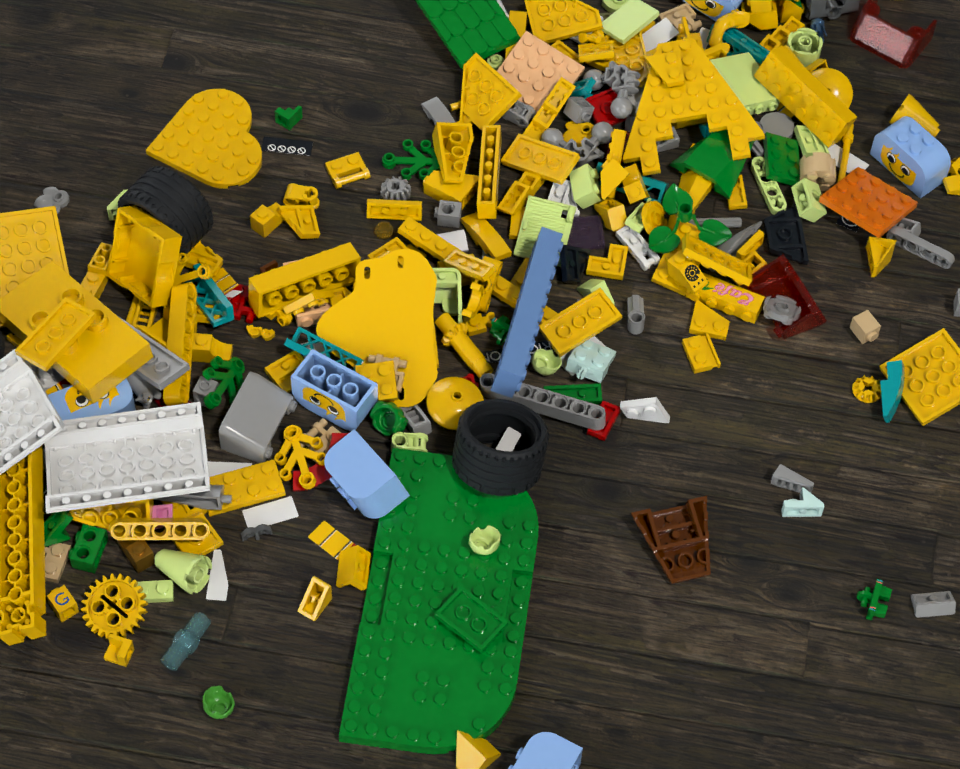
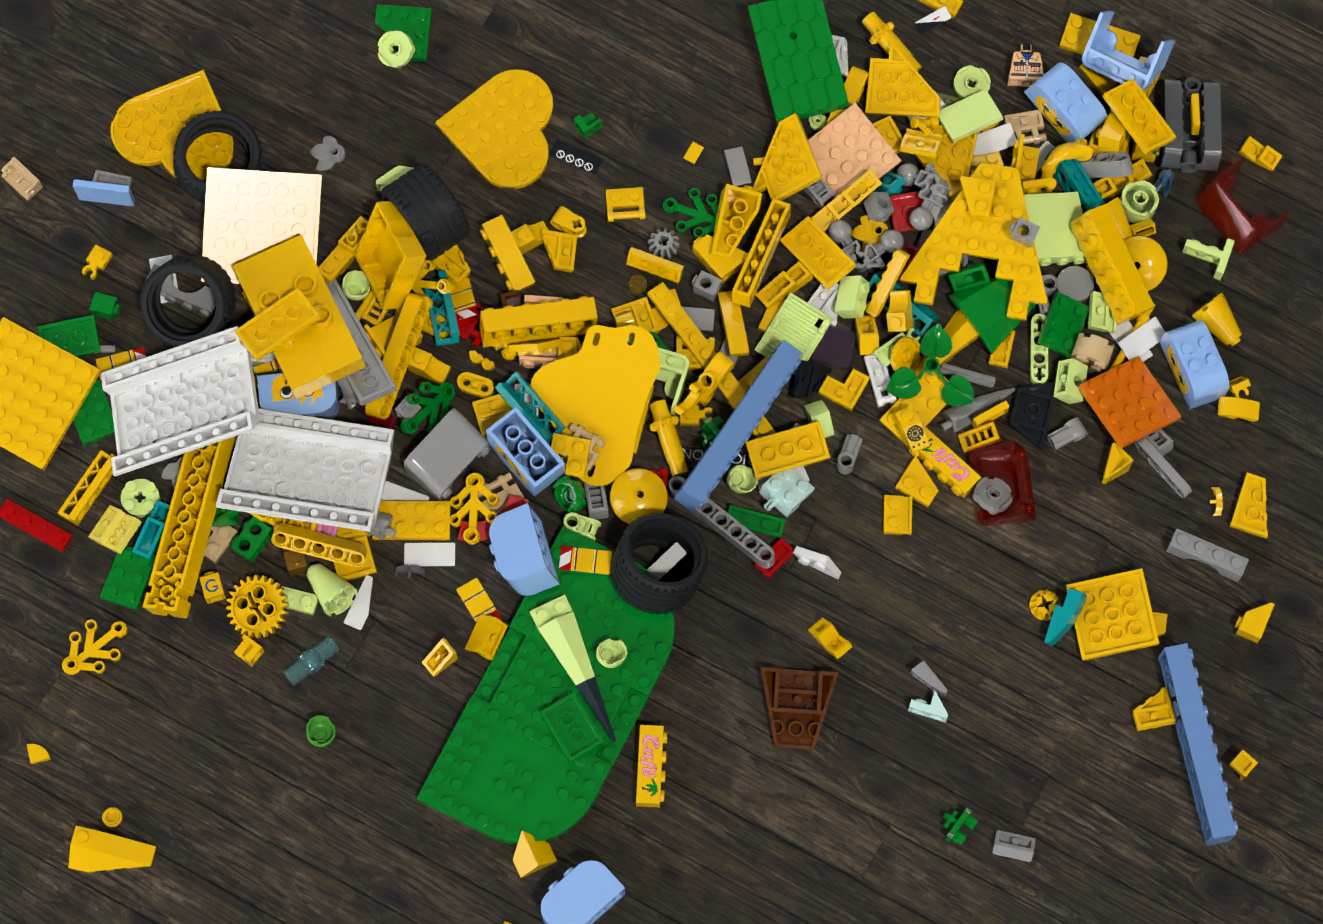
camera: 20 degrees right, 15 degrees up
yellow plate [443,249,497,282] -> none
yellow slope [601,158,629,200] -> none
yellow plate [682,233,752,286] -> none
tan brick [850,310,881,344] -> none
none -> yellowish green hair [342,270,371,301]
none -> green plate [375,4,432,62]
none -> yellowish green plate [378,31,415,68]
none -> yellow plate [457,372,494,398]
none -> yellow wedge [480,215,535,292]
none -> yellowish green plate [529,595,616,743]
none -> yellow sticker [559,546,612,574]
none -> yellow brick [636,725,667,808]
none -> yellow sticker [683,142,704,164]
none -> yellow slope [808,617,852,659]
none -> green slope [948,262,991,292]
none -> light grey brick [1009,217,1040,247]
none -> light grey piece [1047,417,1088,451]
none -> light grey beam [1079,152,1134,178]
none -> white sticker [1118,317,1165,360]
none -> yellowish green bracket [1182,238,1235,280]

